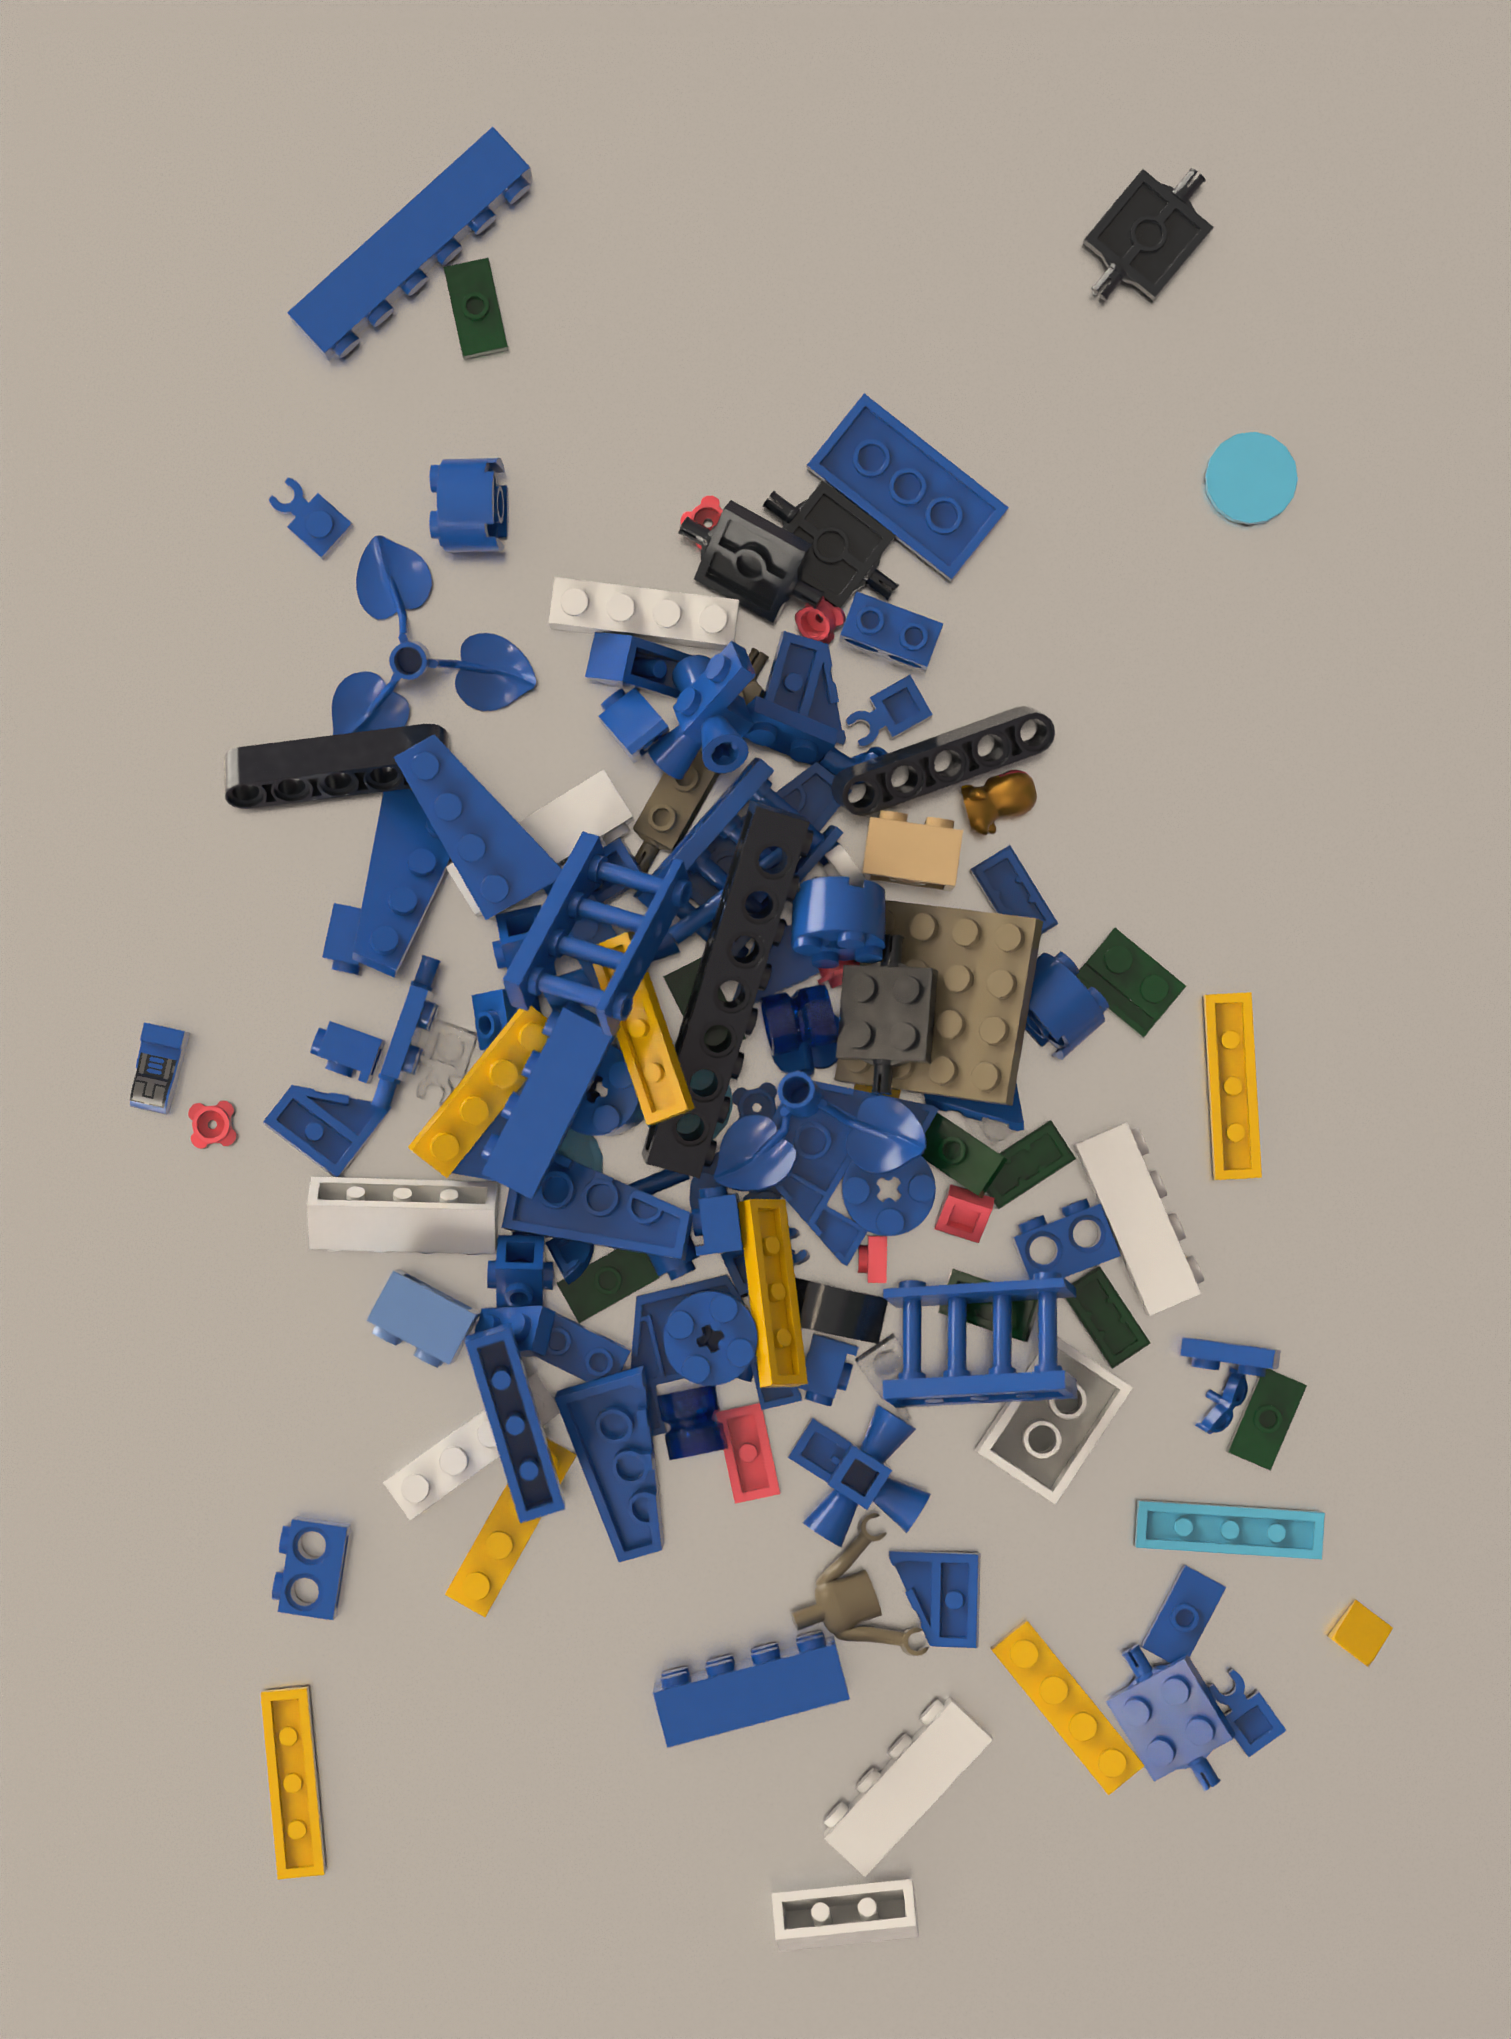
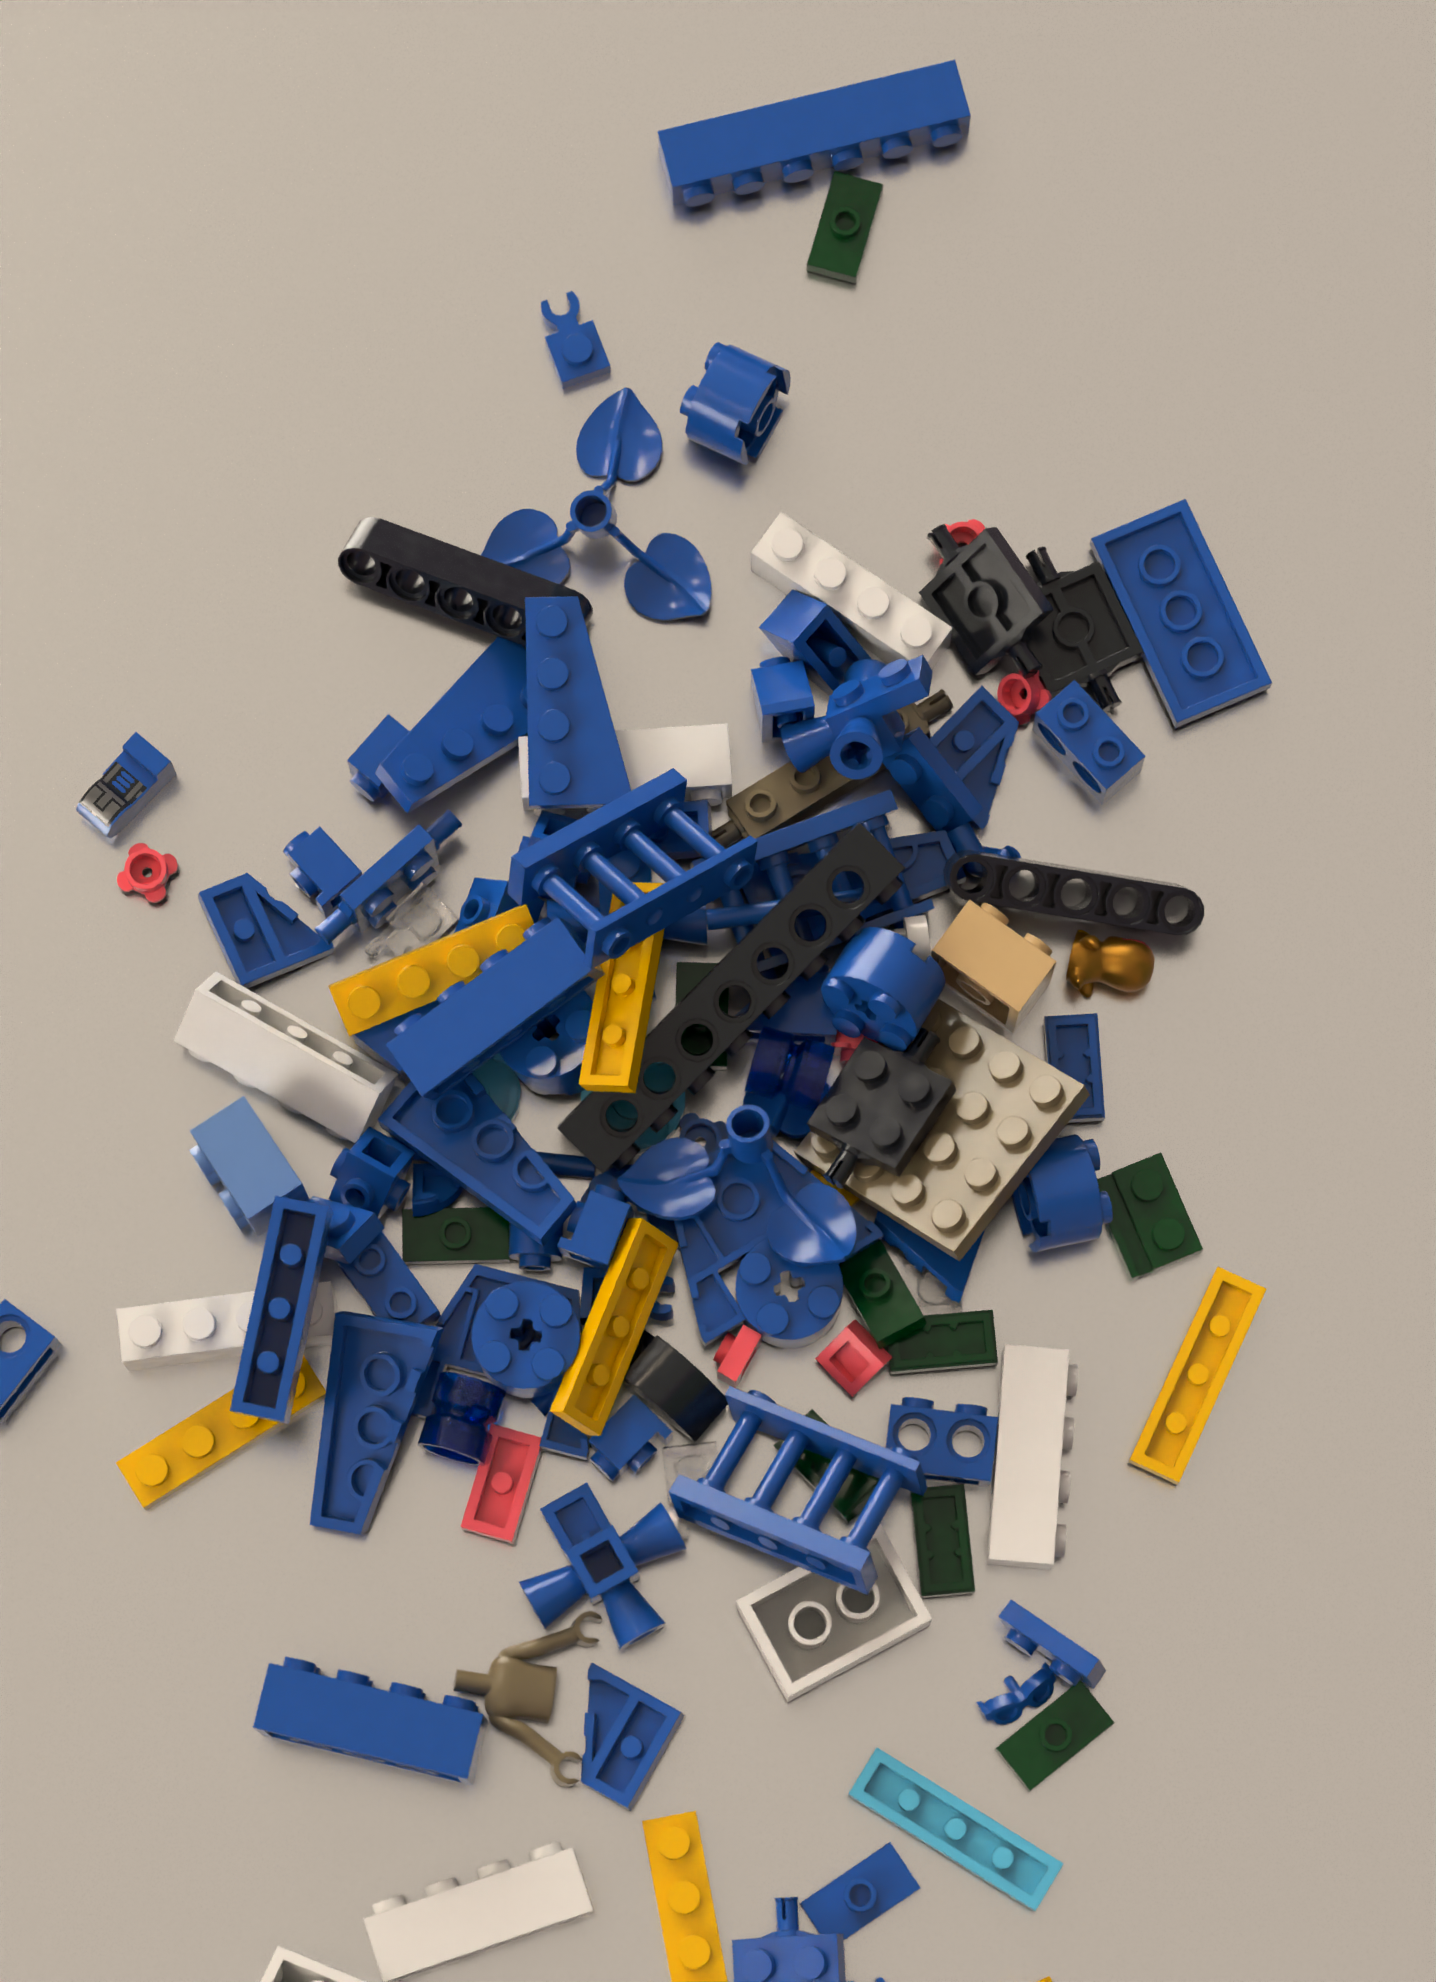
camera: 30 degrees right, 10 degrees down
blue plate [846,675,933,748] -> none

